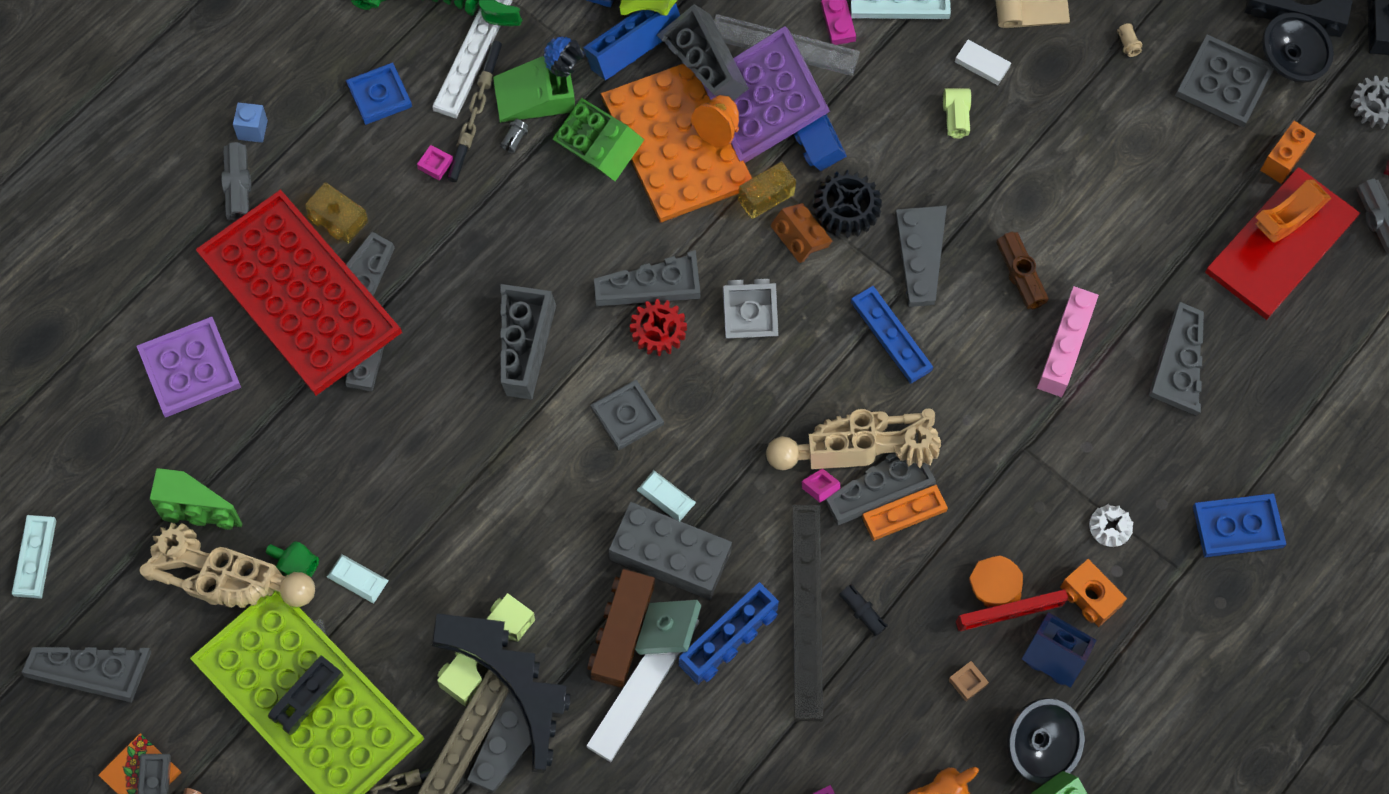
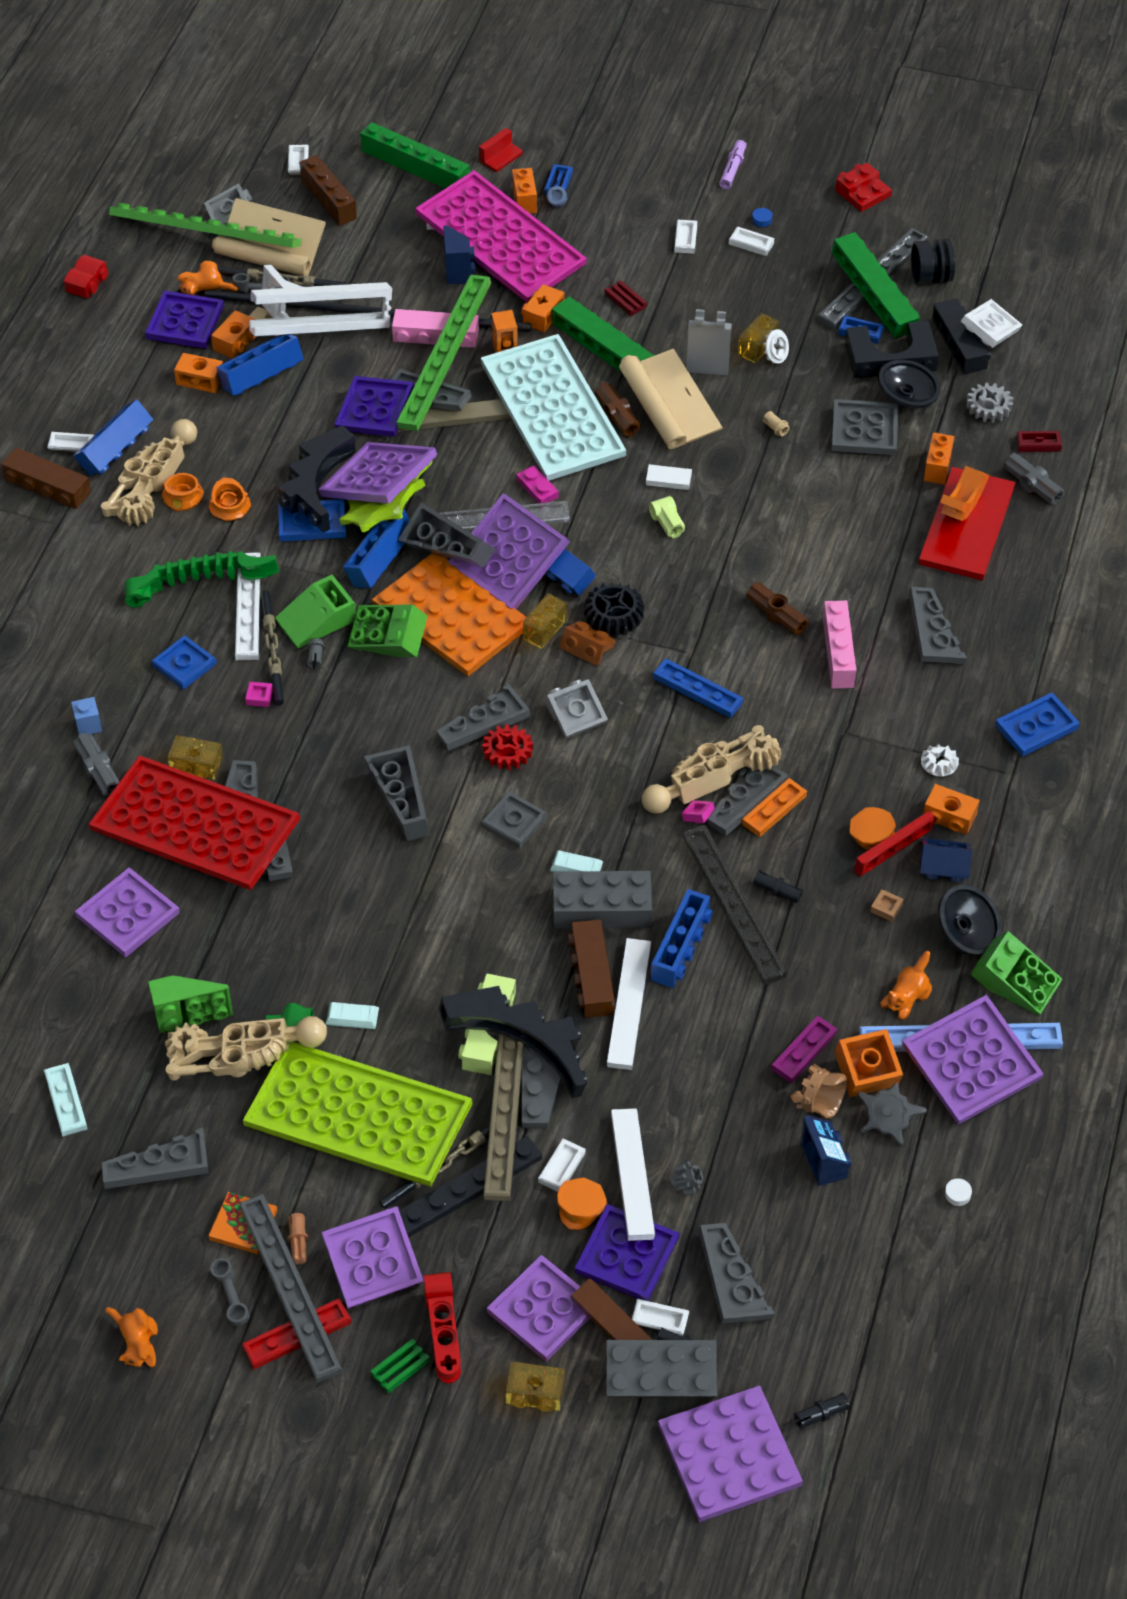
camera: 20 degrees left, 15 degrees down
black plate [268,655,344,735] -> none
black piece [544,37,585,78] -> none
sand green plate [635,600,701,655] -> none
orange hat [691,95,739,147] -> none
dark grey wing [895,206,947,307] -> none

